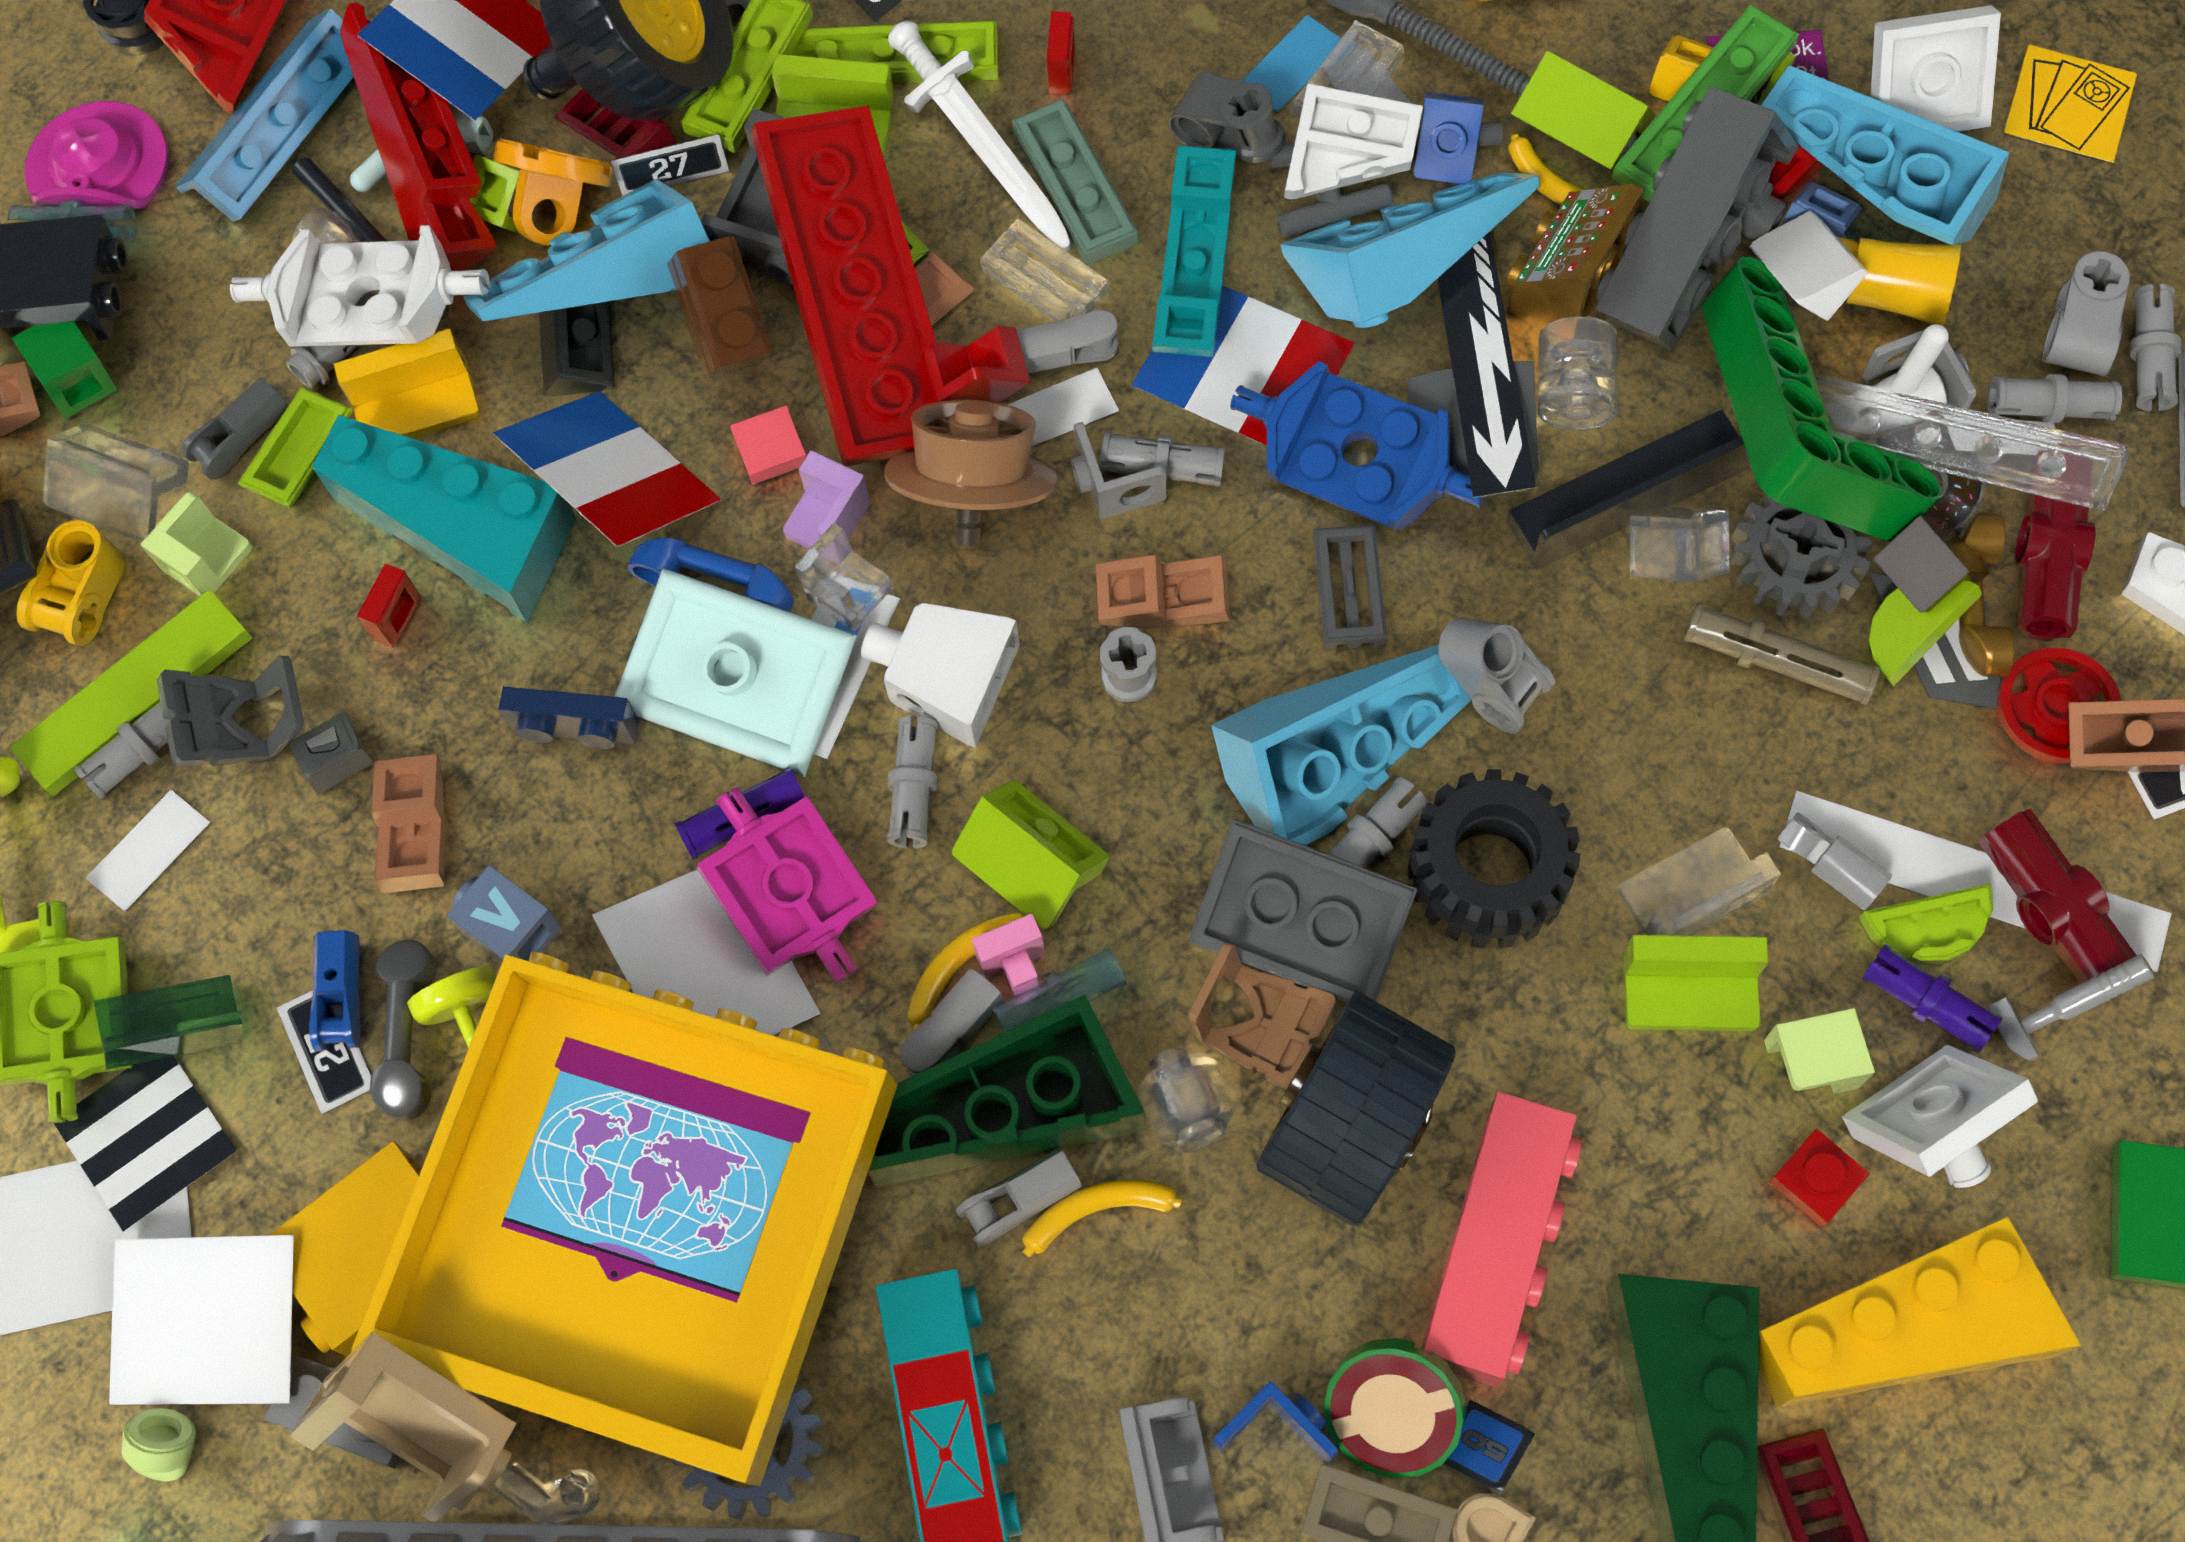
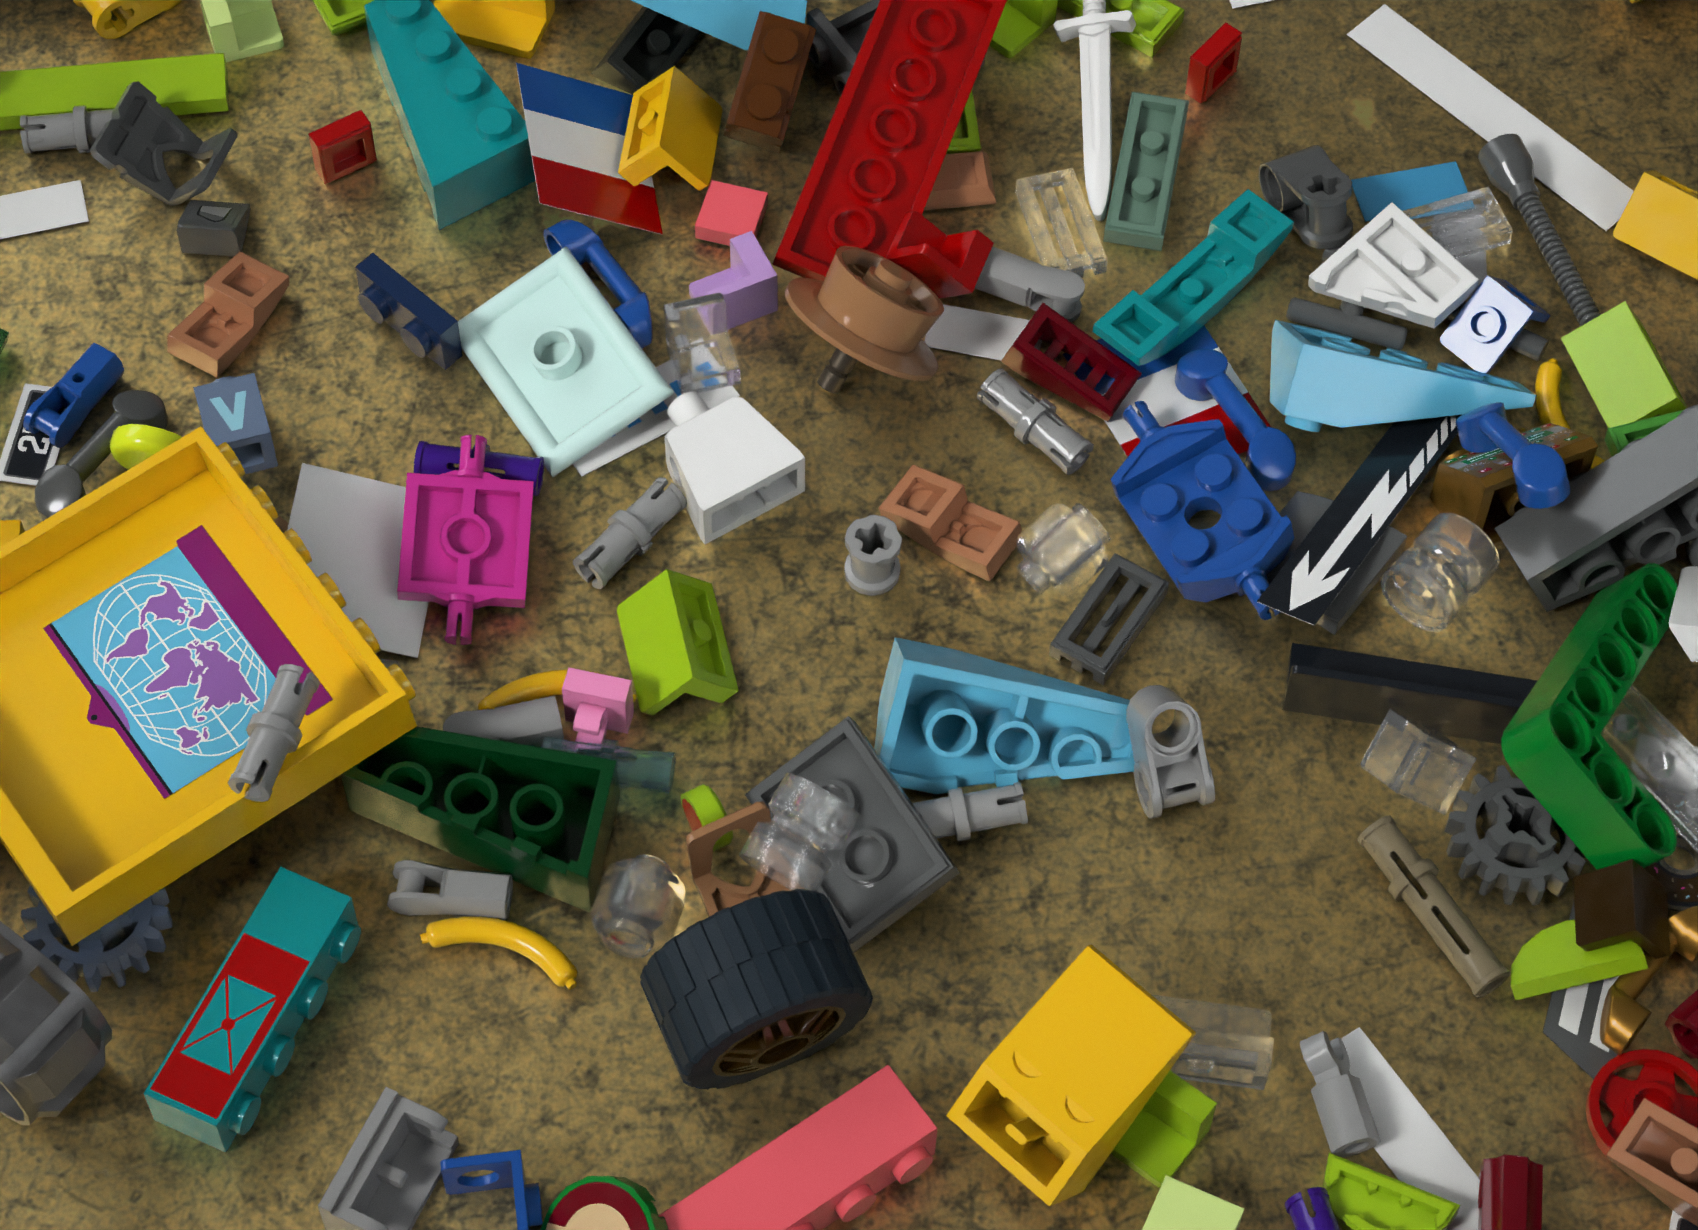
camera: 30 degrees right, 10 degrees down
light grey bracket [1070,422,1166,520] -> none
black tyre [1408,769,1581,948] -> none
none -> light grey pin [228,664,320,802]
none -> yellow panel [618,66,723,191]
none -> lime tile [681,784,733,852]
none -> clear wheel [739,773,860,891]
none -> yellow slope [946,944,1196,1207]
none -> dark red slope [1001,303,1142,422]
none -> clear head [1016,503,1111,597]
none -> blue bar [1175,349,1296,491]
none -> blue bar [1456,402,1570,509]

